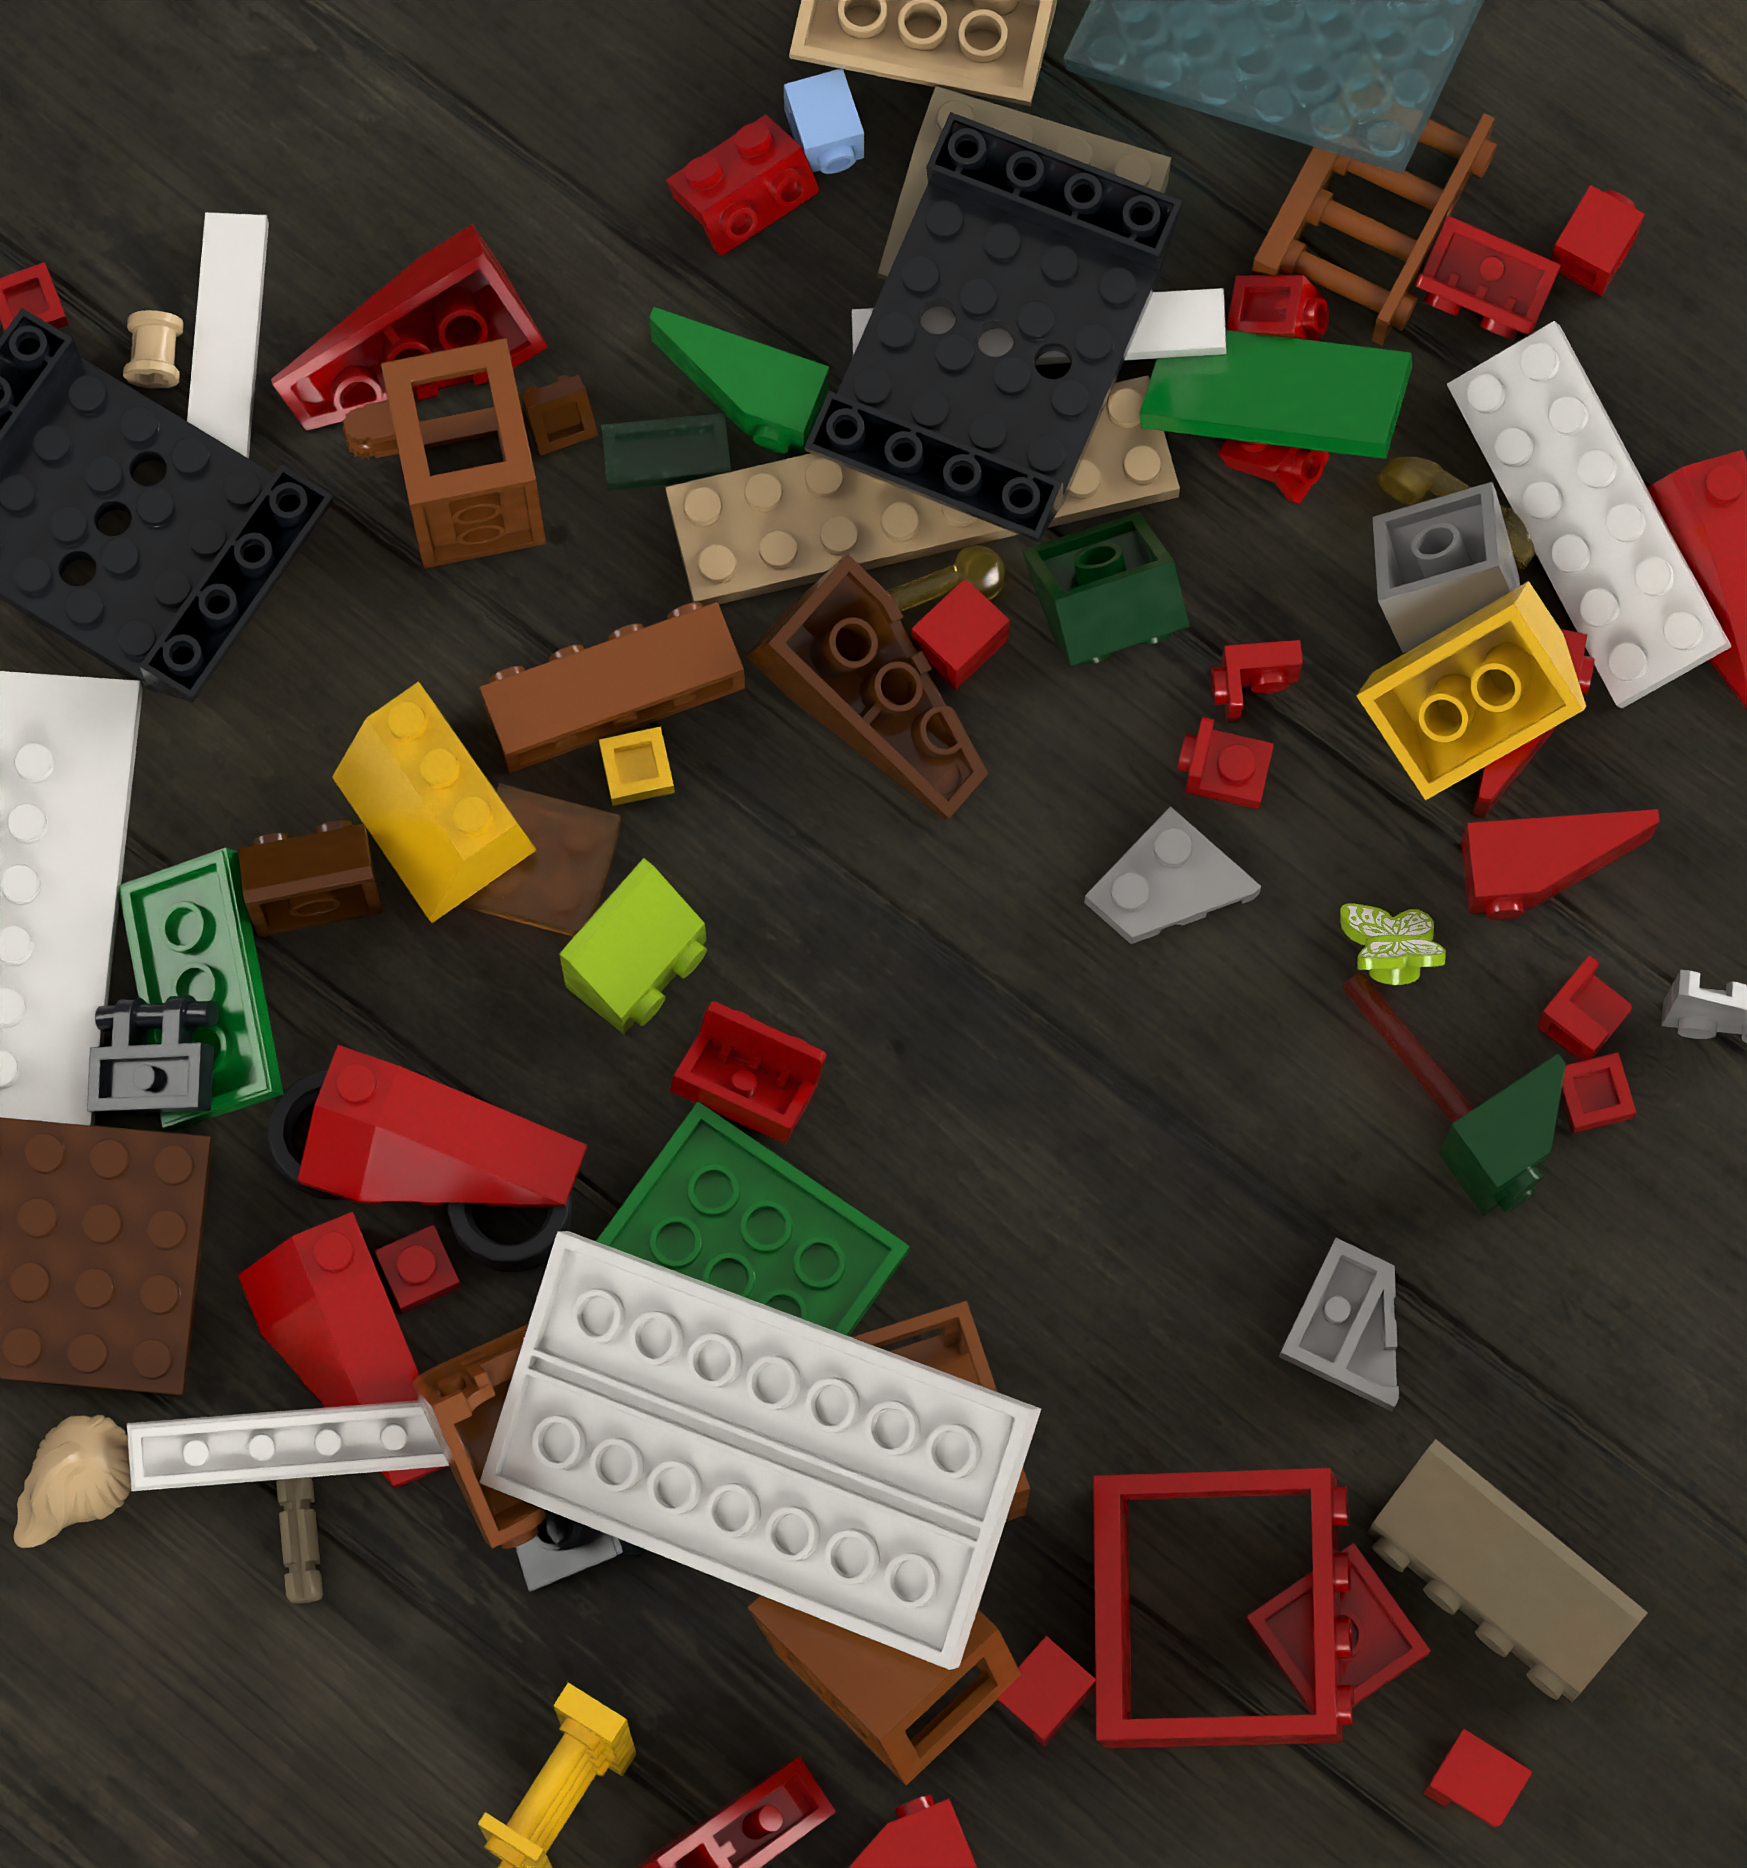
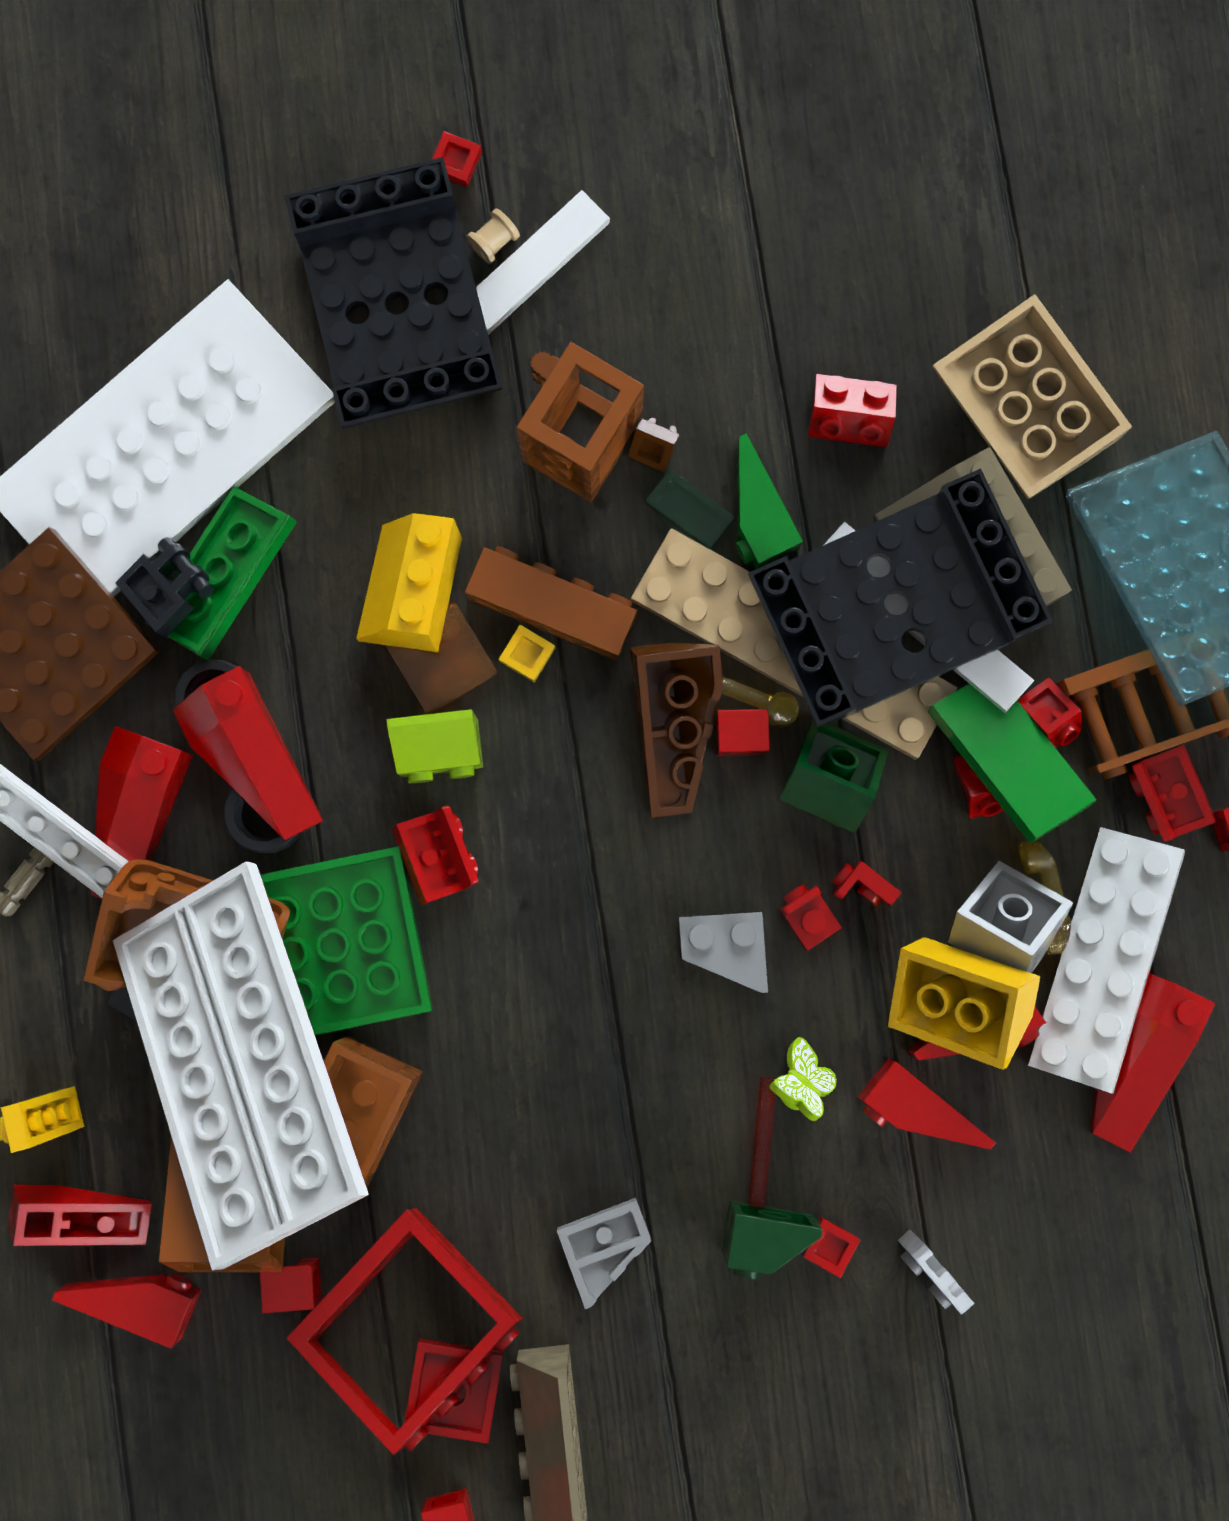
camera: 40 degrees right, 10 degrees up
reddish brown slope [238,820,383,938] -> none
red wedge [271,224,548,431] -> none
red plate [375,1224,461,1314] -> none
light blue brick [784,69,864,174] -> none
red panel [1536,955,1632,1062] -> none

